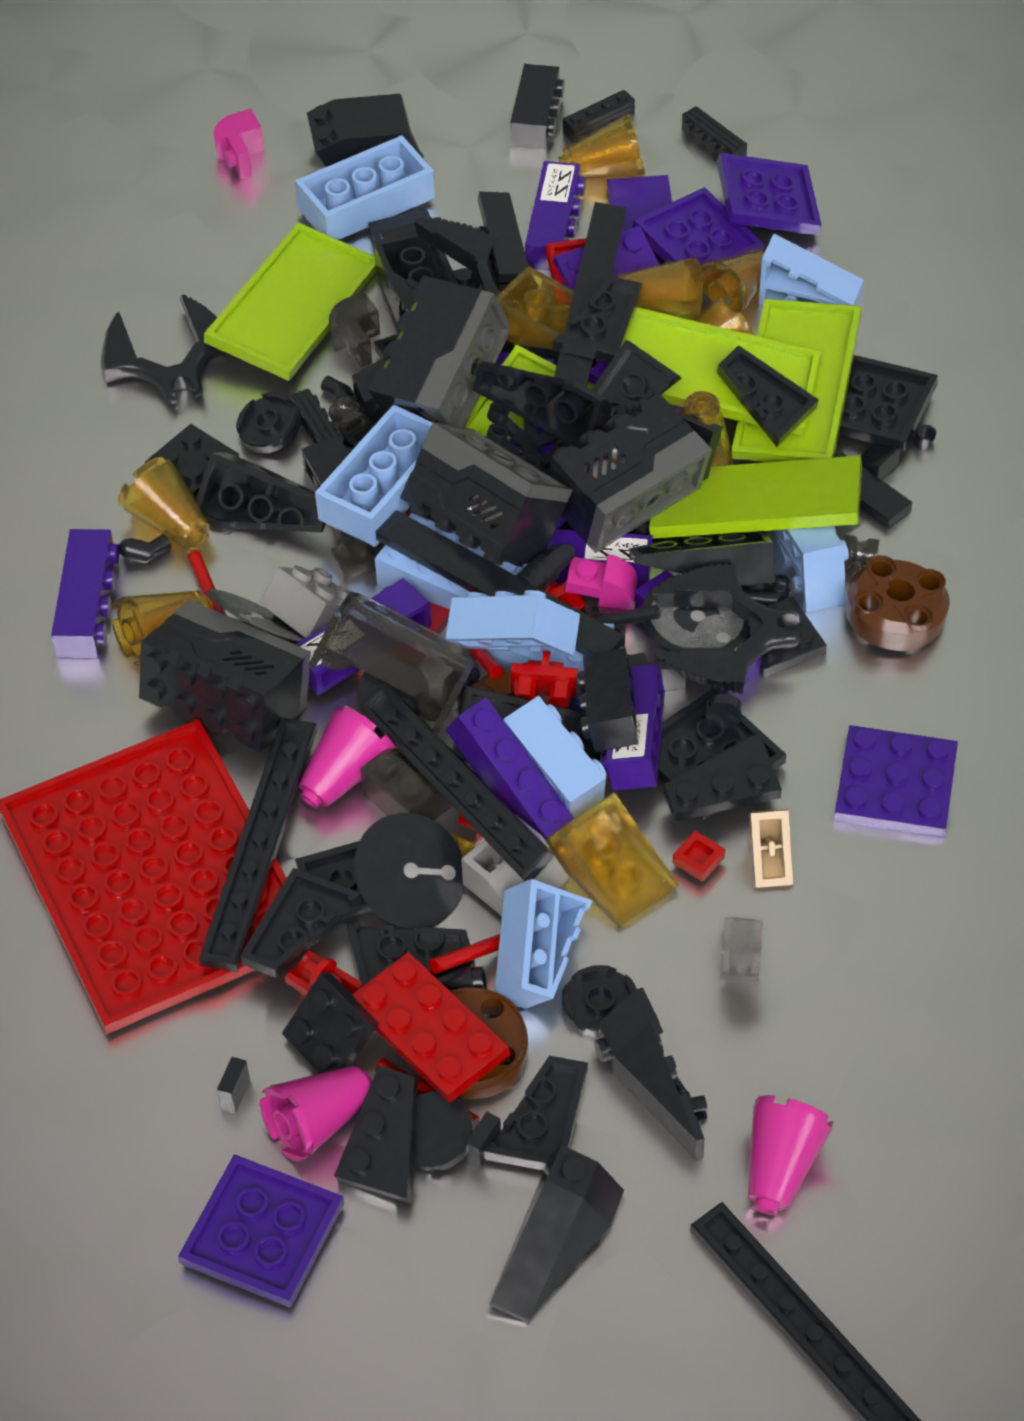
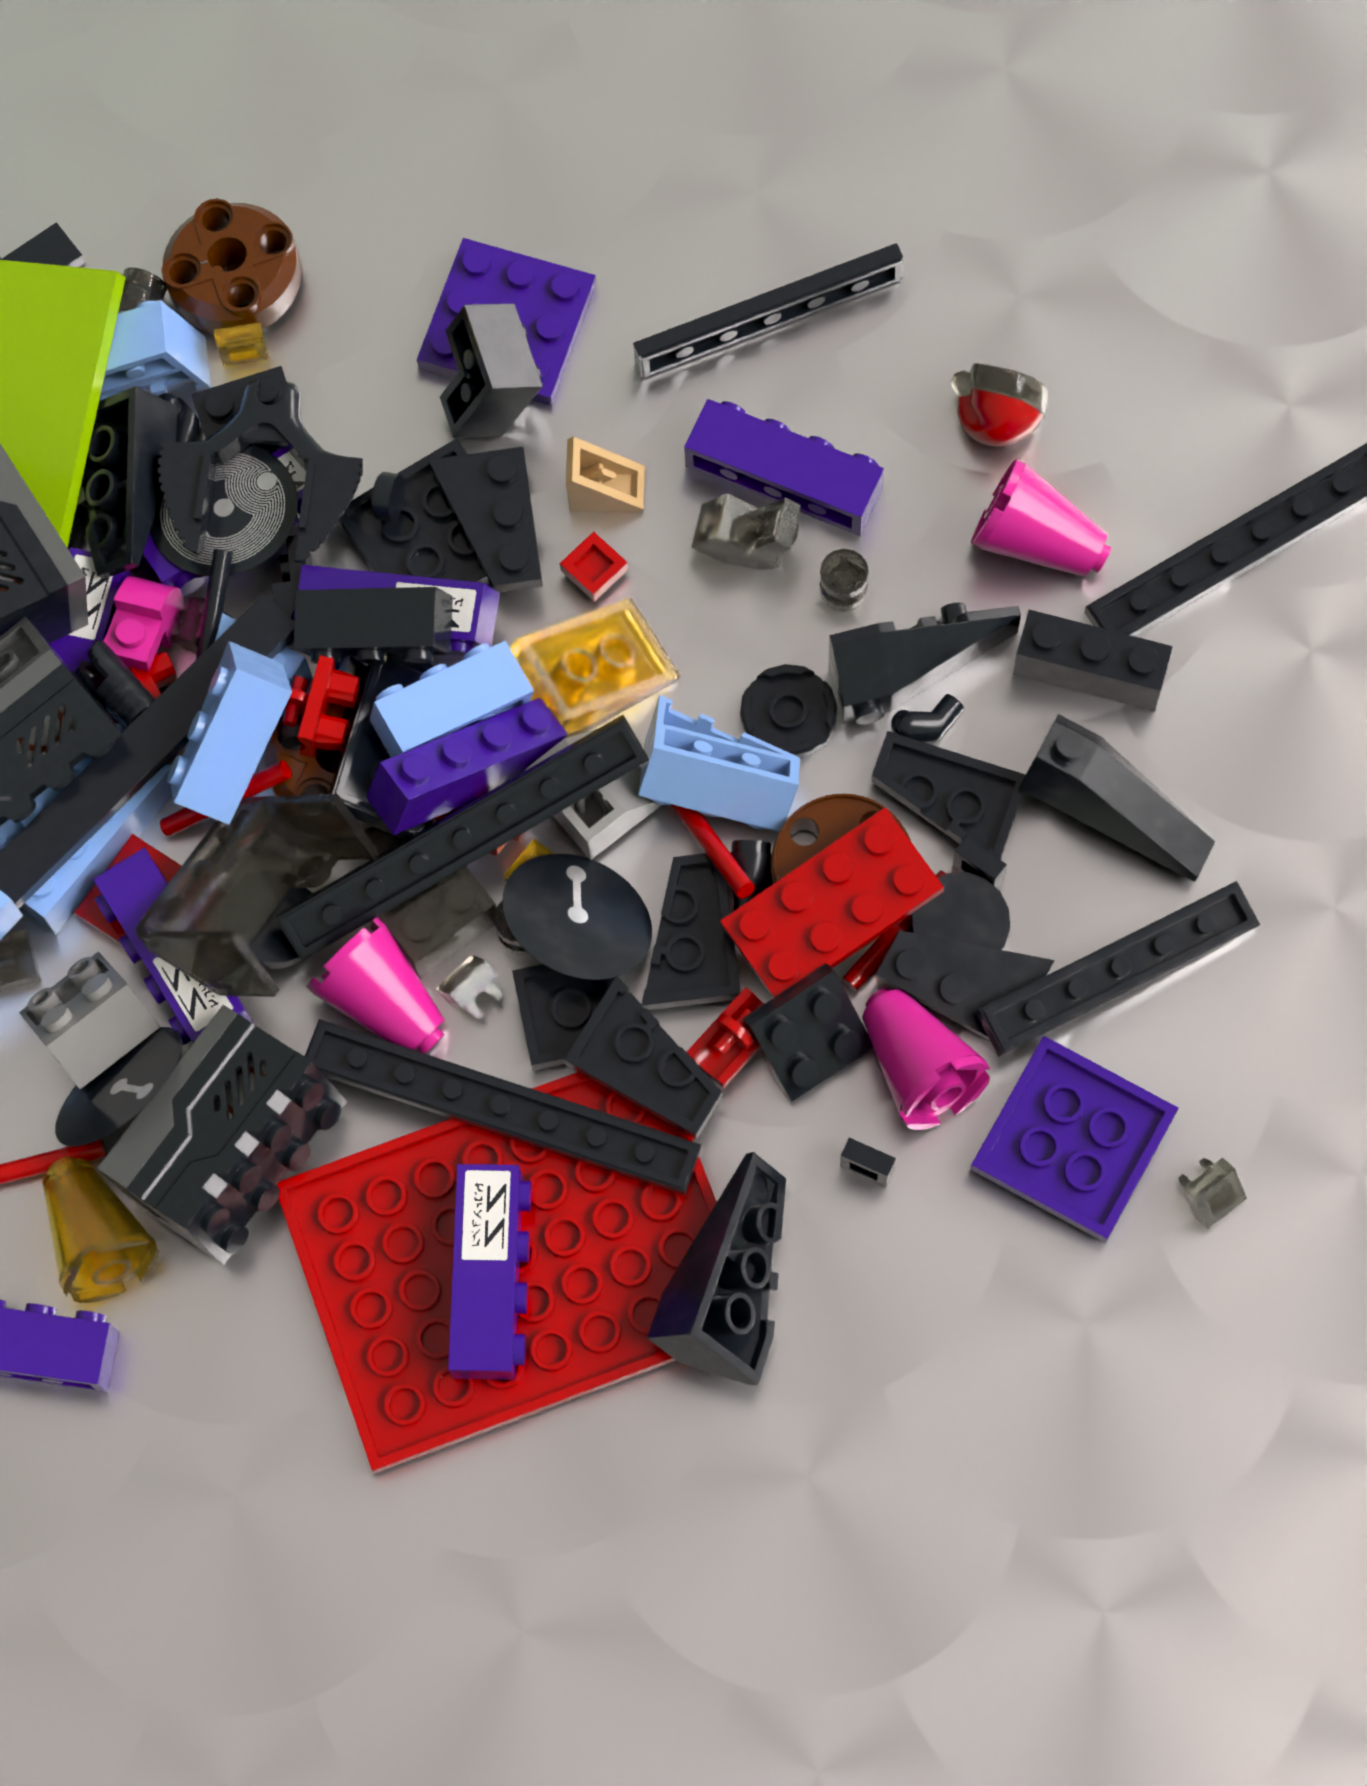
camera: 80 degrees left, 20 degrees up
none -> clear yellow tile [214,322,269,366]
none -> clear smoke tile [435,955,503,1019]
none -> black brick [440,304,543,438]
none -> dark purple brick [448,1164,532,1380]
none -> black tile [633,243,903,378]
none -> black wedge [647,1152,786,1386]
none -> dark purple brick [684,398,884,537]
none -> clear smoke wheel [819,549,869,612]
none -> black arm [891,694,964,743]
none -> piece [951,363,1048,447]
none -> black tile [975,881,1260,1057]
none -> black brick [1013,609,1173,711]
none -> clear smoke tile [1178,1157,1247,1229]

